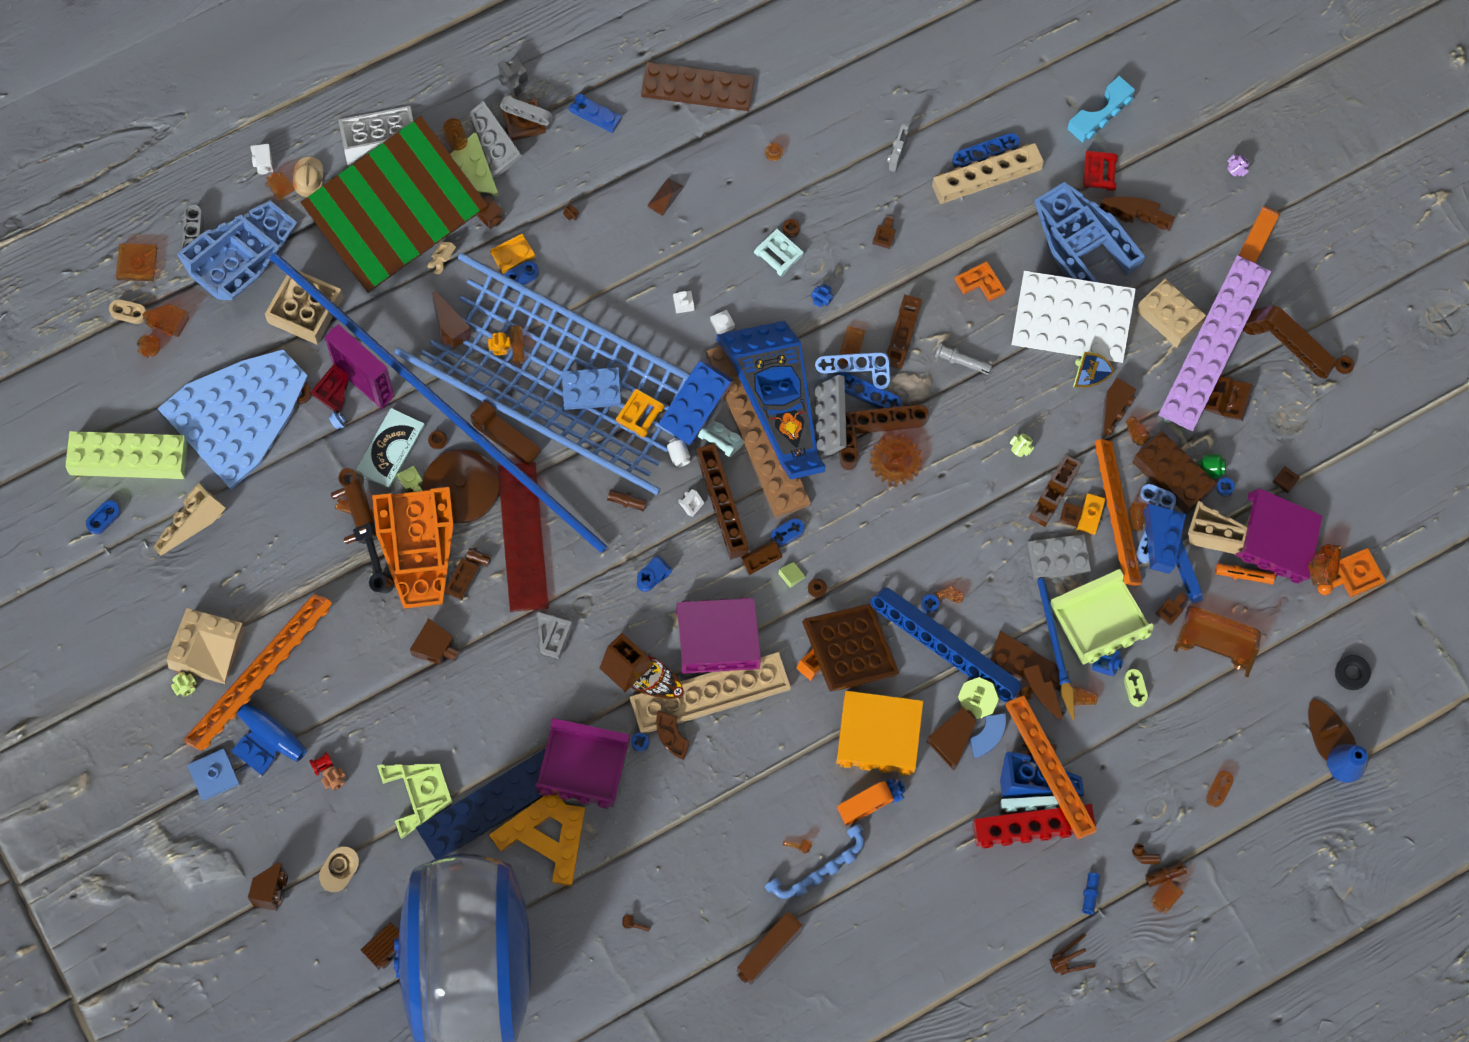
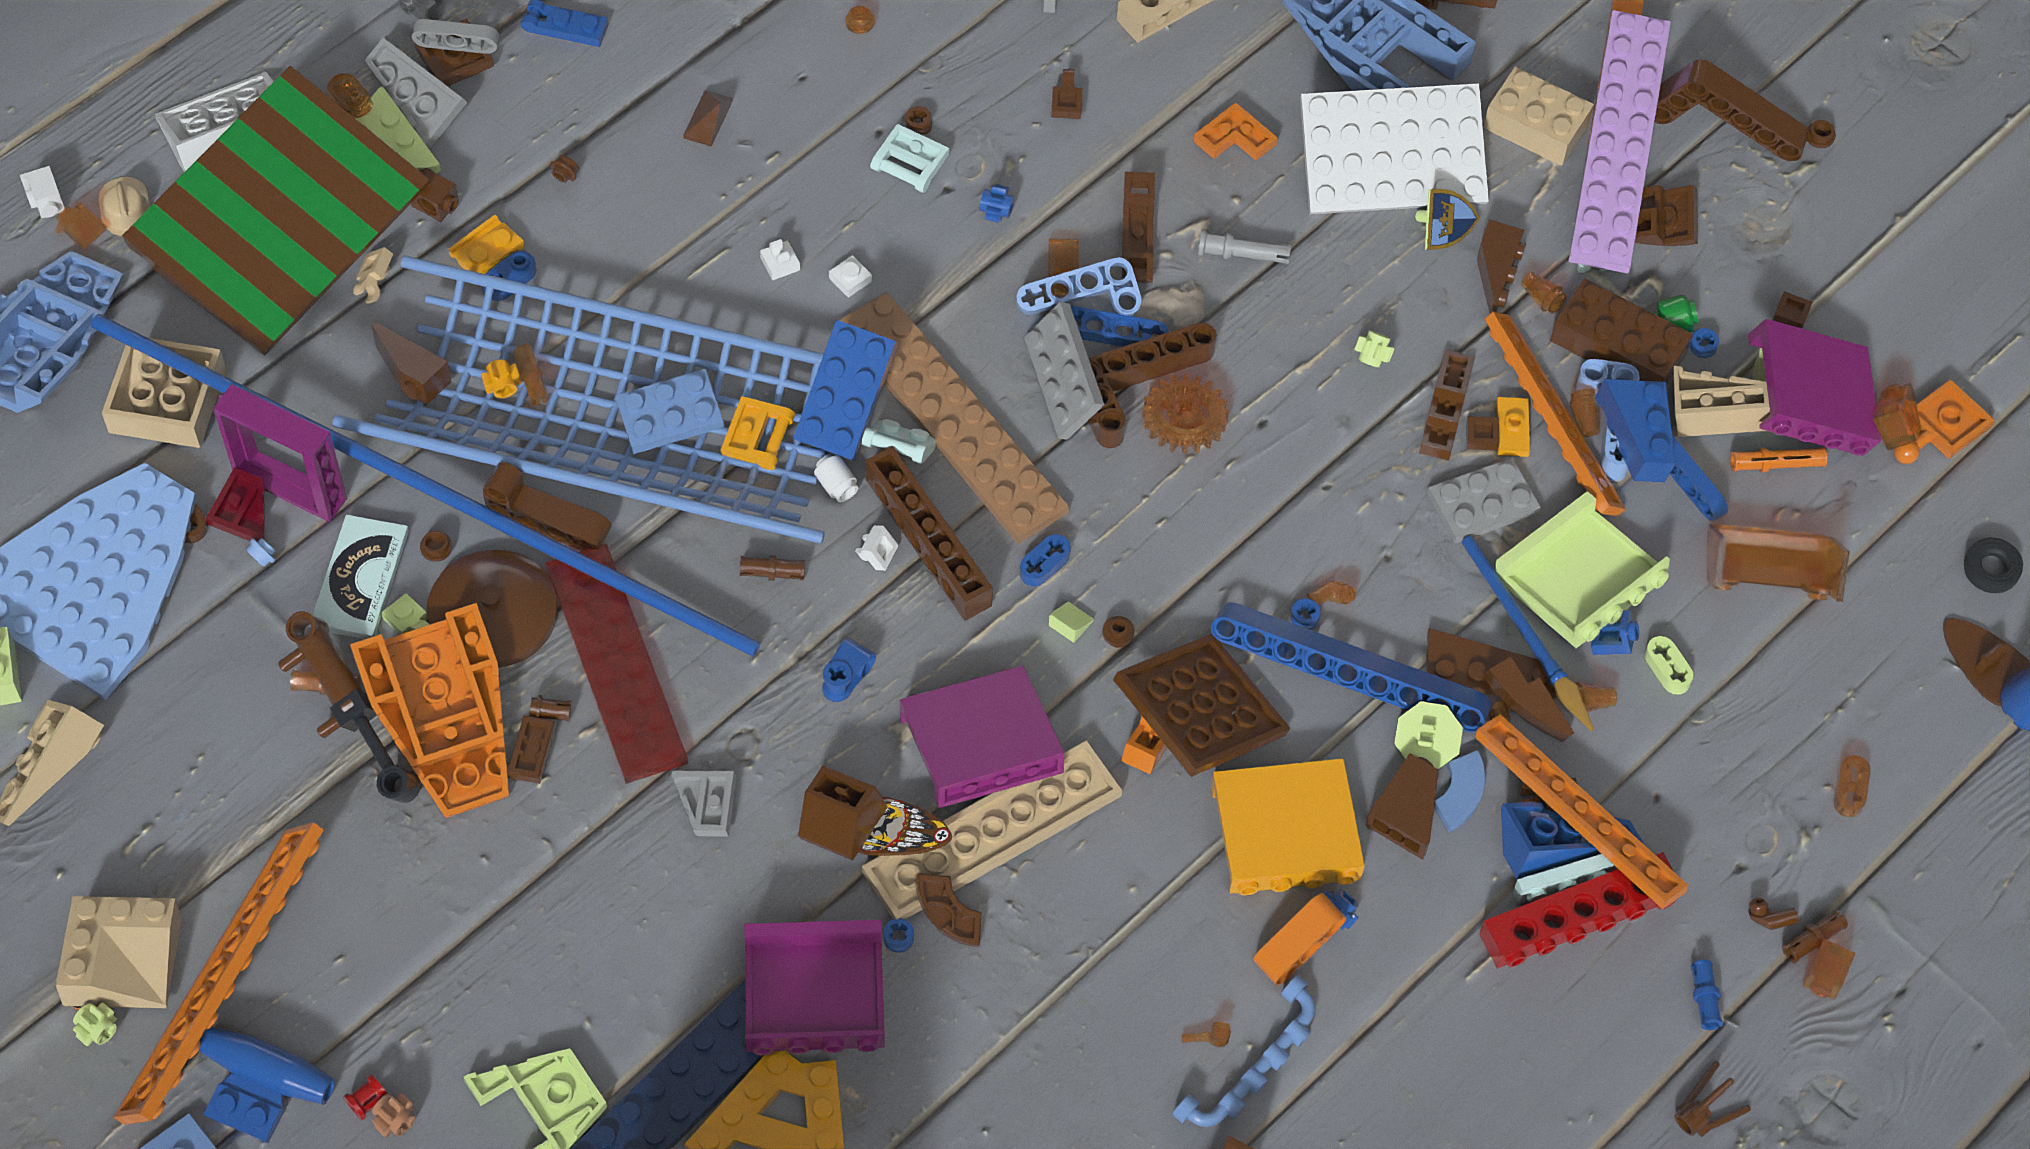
camera: 15 degrees left, 10 degrees down
reddish brown torso [410,618,460,665] -> none
blue wing [716,321,826,480] -> none
reddish brown plate [741,539,782,575] -> none
reddish brown plate [1155,592,1188,626] -> none

